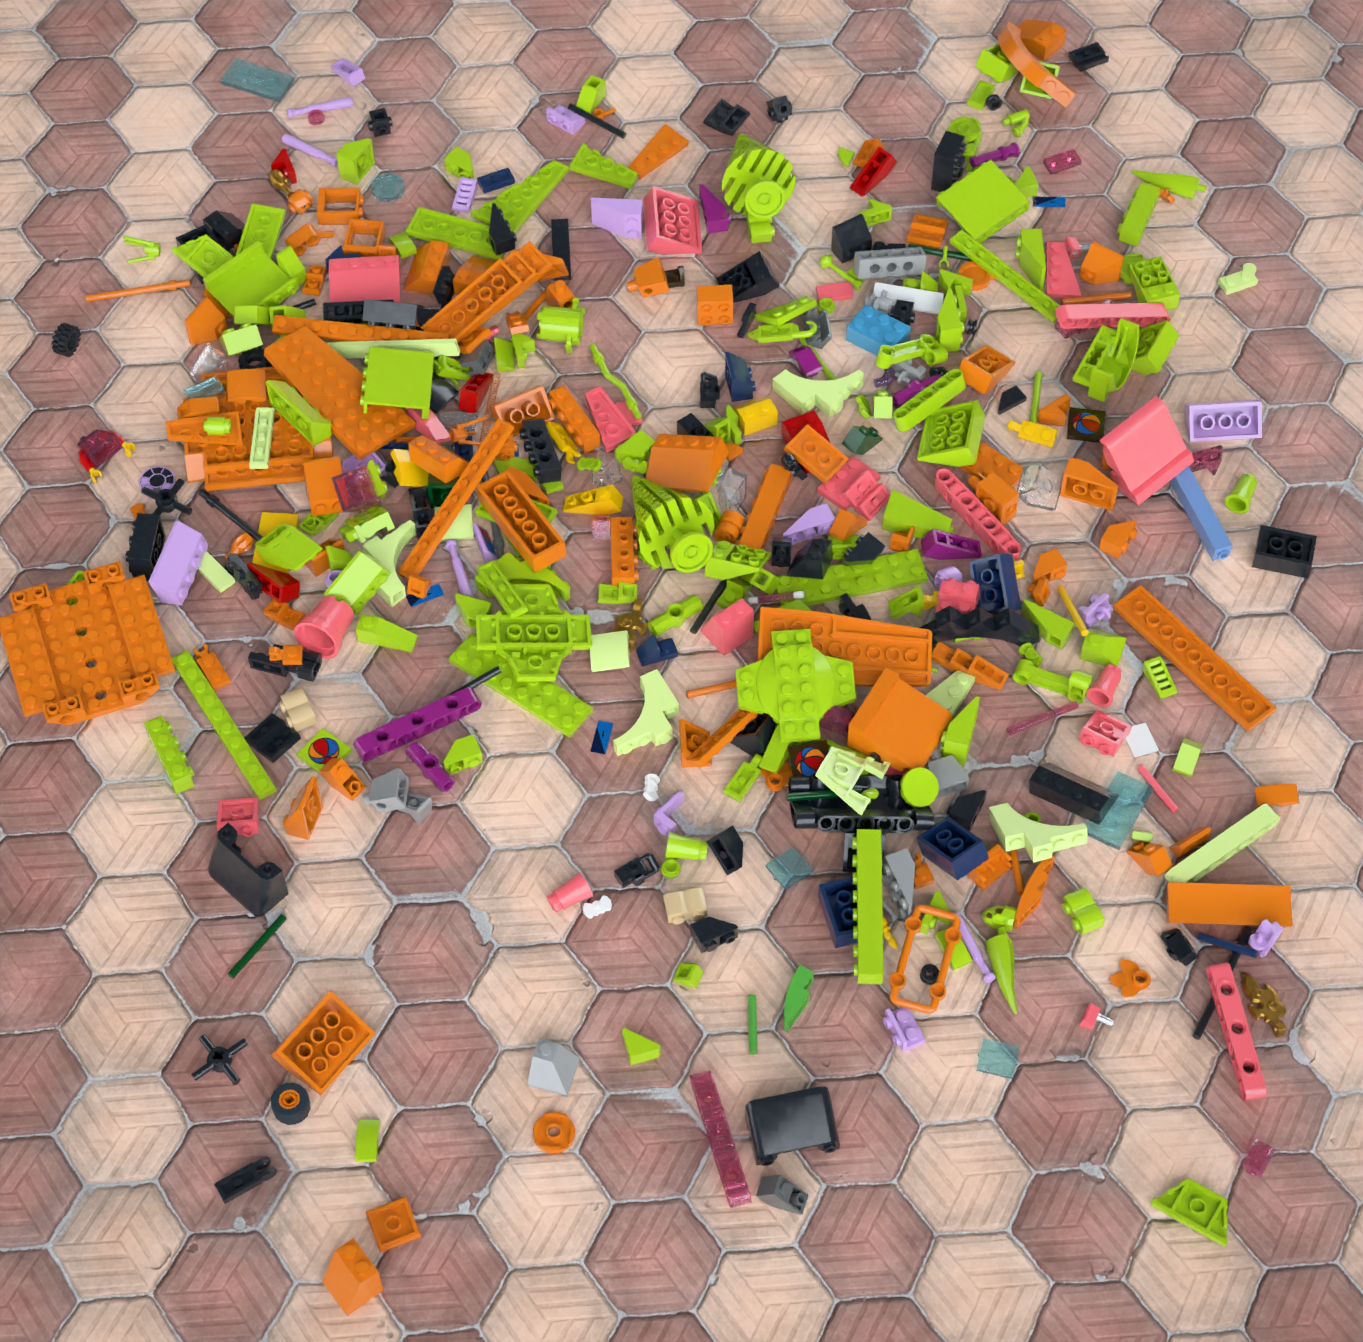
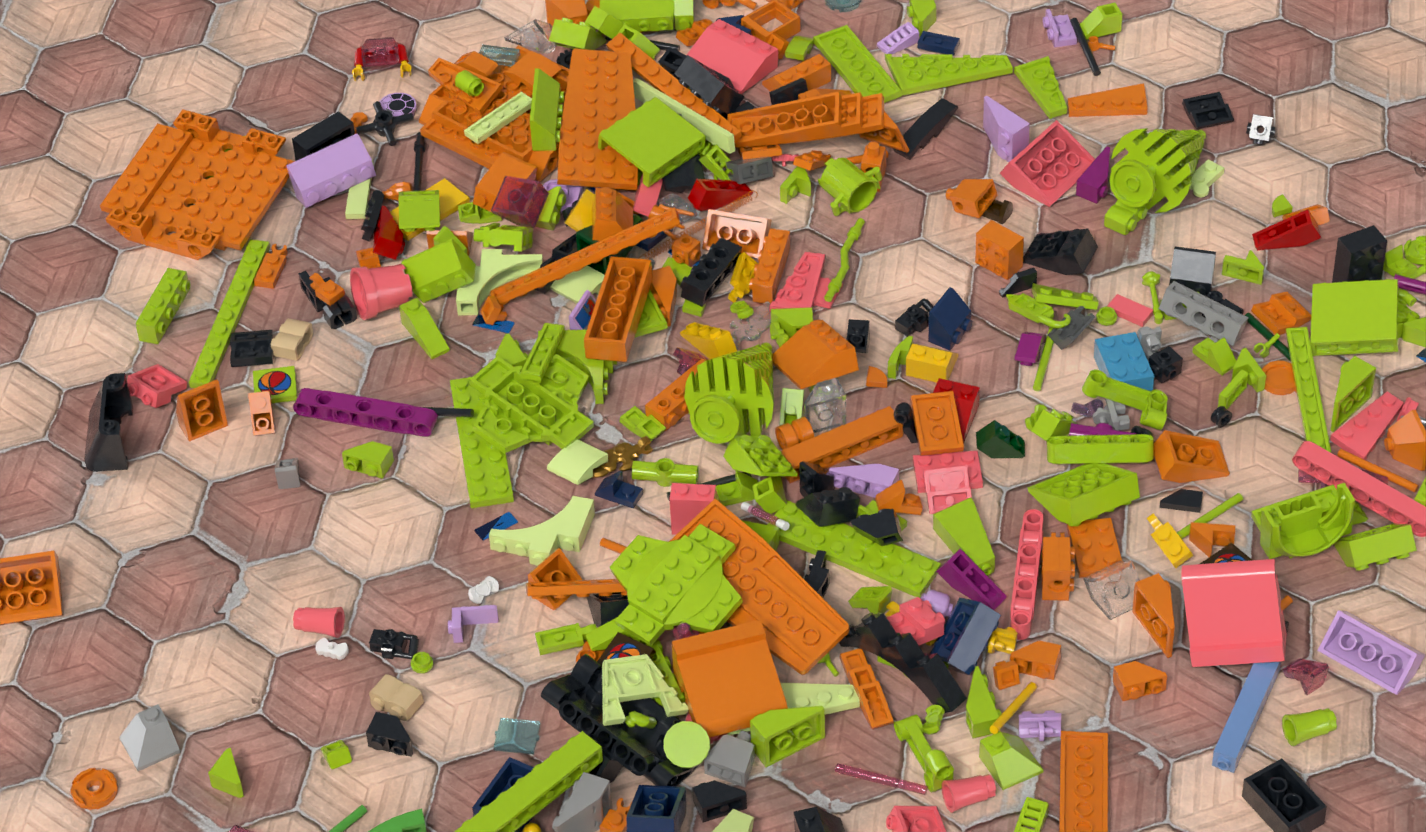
camera: 45 degrees right, 10 degrees down
dark green bar [227,914,287,979] -> none
light grey torso [362,768,409,813] -> none
magenta piece [406,742,455,792] -> none
lavender piece [445,539,474,598] -> none
black slope [489,203,517,256] -> none
lime slope [494,338,515,372] -> none
lime plant [665,831,708,861] -> none
lime slope [704,417,731,443] -> none
black slope [707,825,743,875] -> none
yellowish green arch [772,369,864,417] -> none
dark green bar [786,787,862,801] -> none
white slope [873,282,944,314] -> none
orange panel [889,527,915,552] -> none
lime slope [935,288,964,352] -> none

